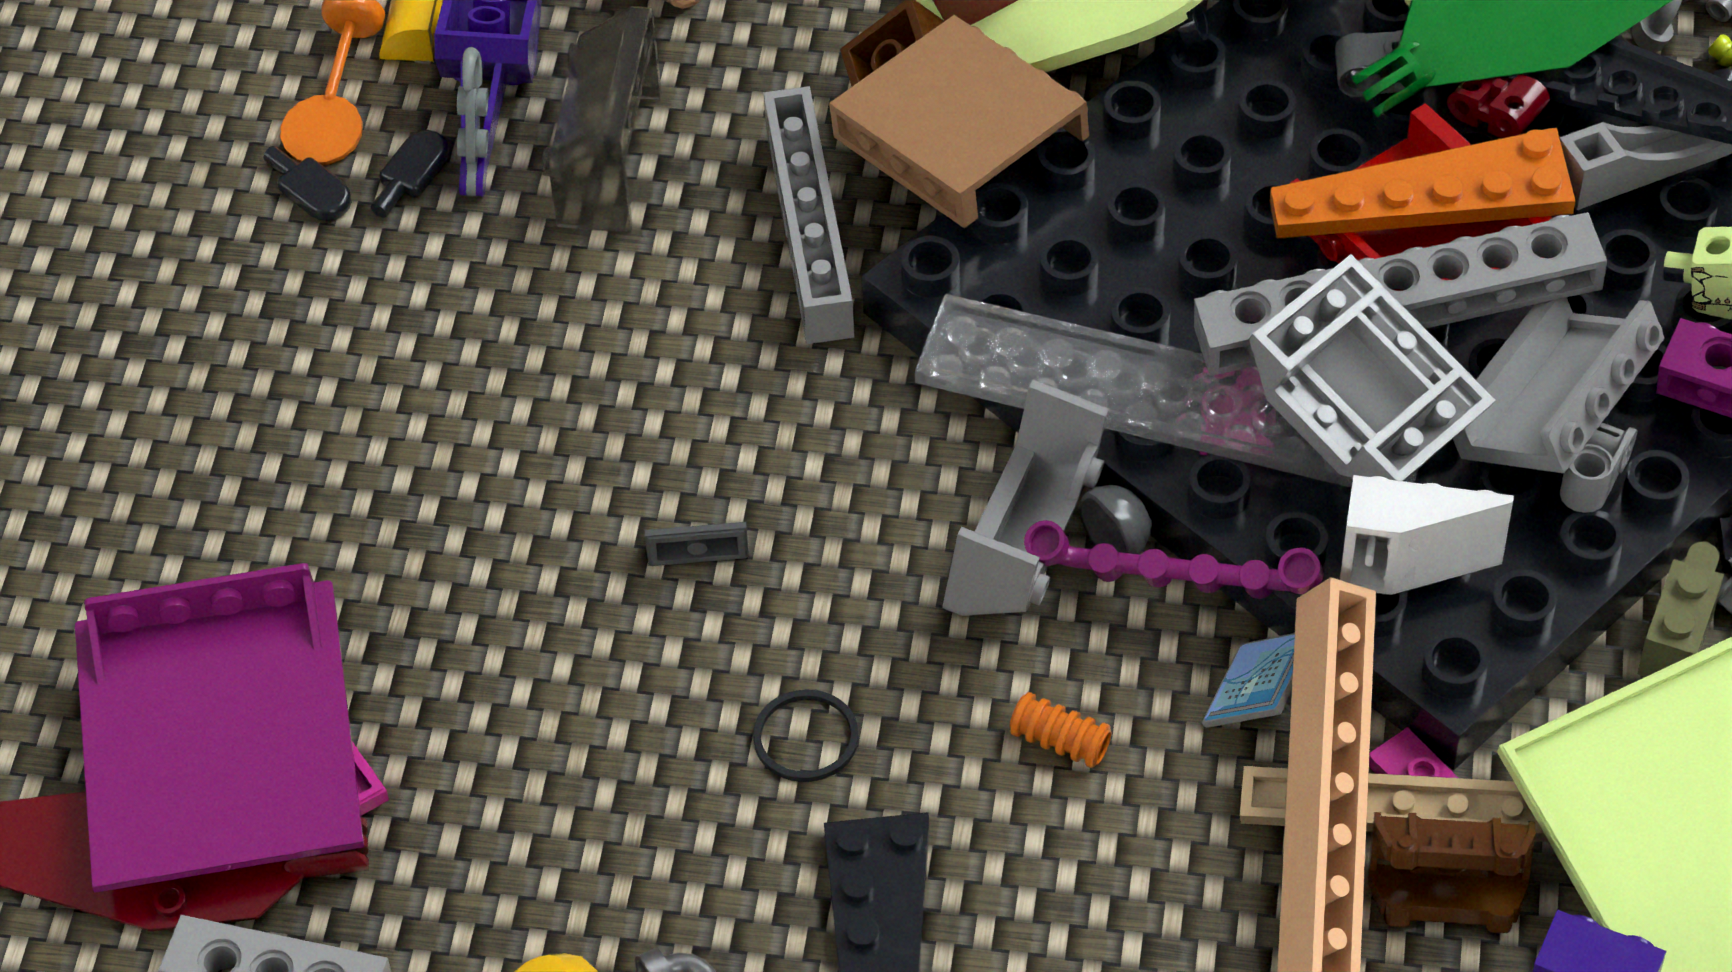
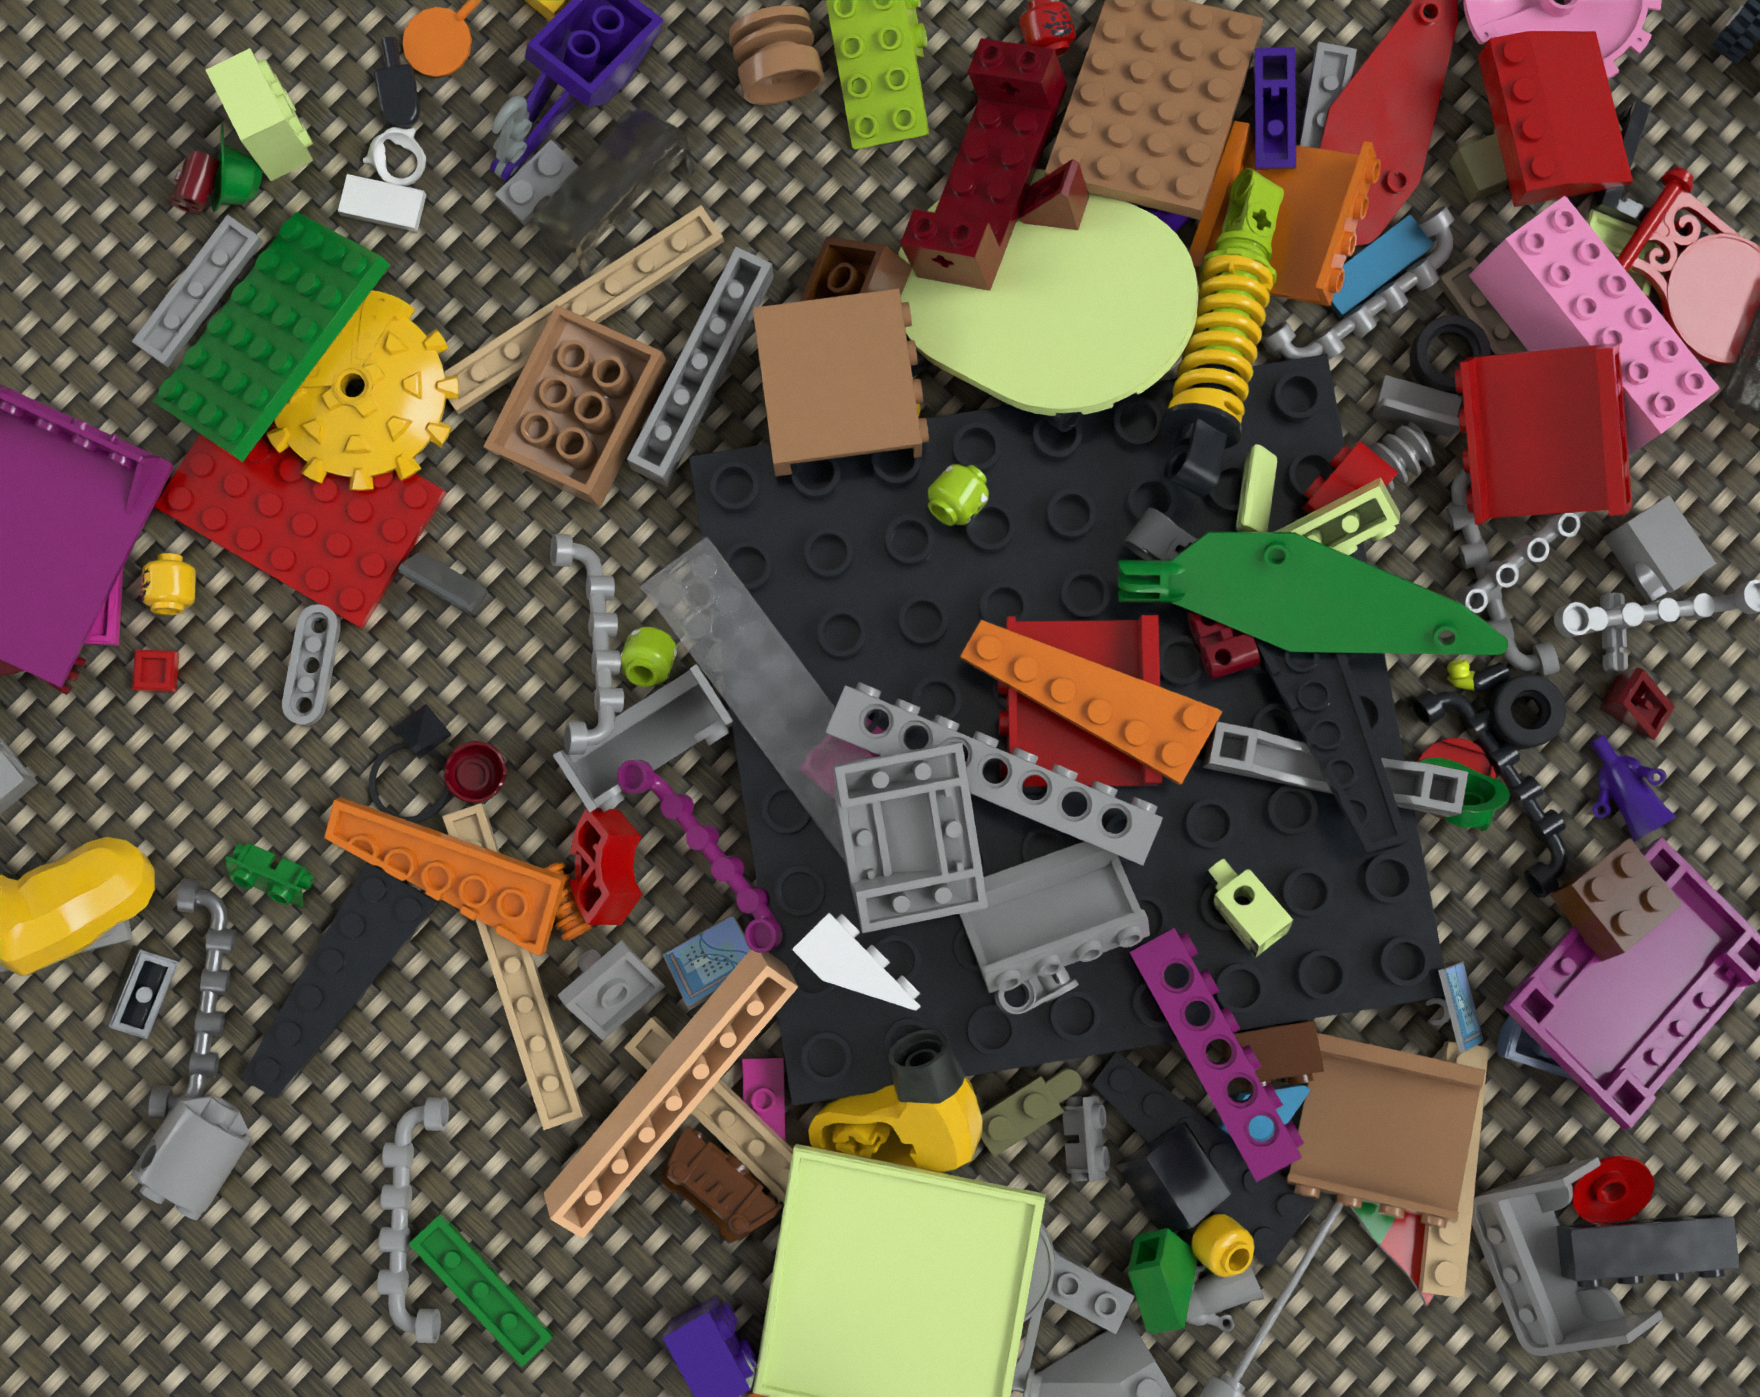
camera: 30 degrees right, 30 degrees up
black piece [371,130,449,218] -> none
dark grey piece [1079,485,1152,555] -> none
none -> light grey plate [131,214,263,368]
none -> red tile [132,649,179,693]
none -> yellow head [141,553,196,615]
none -> green plate [152,211,390,462]
none -> red plate [154,421,447,629]
none -> dark red piece [169,151,221,214]
none -> yellowish green brick [206,48,313,181]
none -> green piece [211,123,262,212]
none -> green hinge [225,843,315,908]
none -> yellow piece [267,290,459,491]
none -> light grey plate [282,604,341,726]
none -> orange wing [324,797,567,956]
none -> white tile [338,174,426,232]
none -> white piece [363,127,426,186]
none -> black slope [394,704,451,760]
none -> tan plate [442,803,585,1130]
none -> dark red hair [443,741,507,804]
none -> tan plate [444,205,724,415]
none -> medium nougat slope [483,305,672,507]
none -> light grey hinge [495,140,580,226]
none -> light grey bar [550,534,624,755]
none -> light grey tile [557,940,666,1040]
none -> red brick [570,808,643,925]
none -> lime head [620,627,677,687]
none -> yellow piece [808,1030,982,1173]
none -> lime head [928,464,989,526]

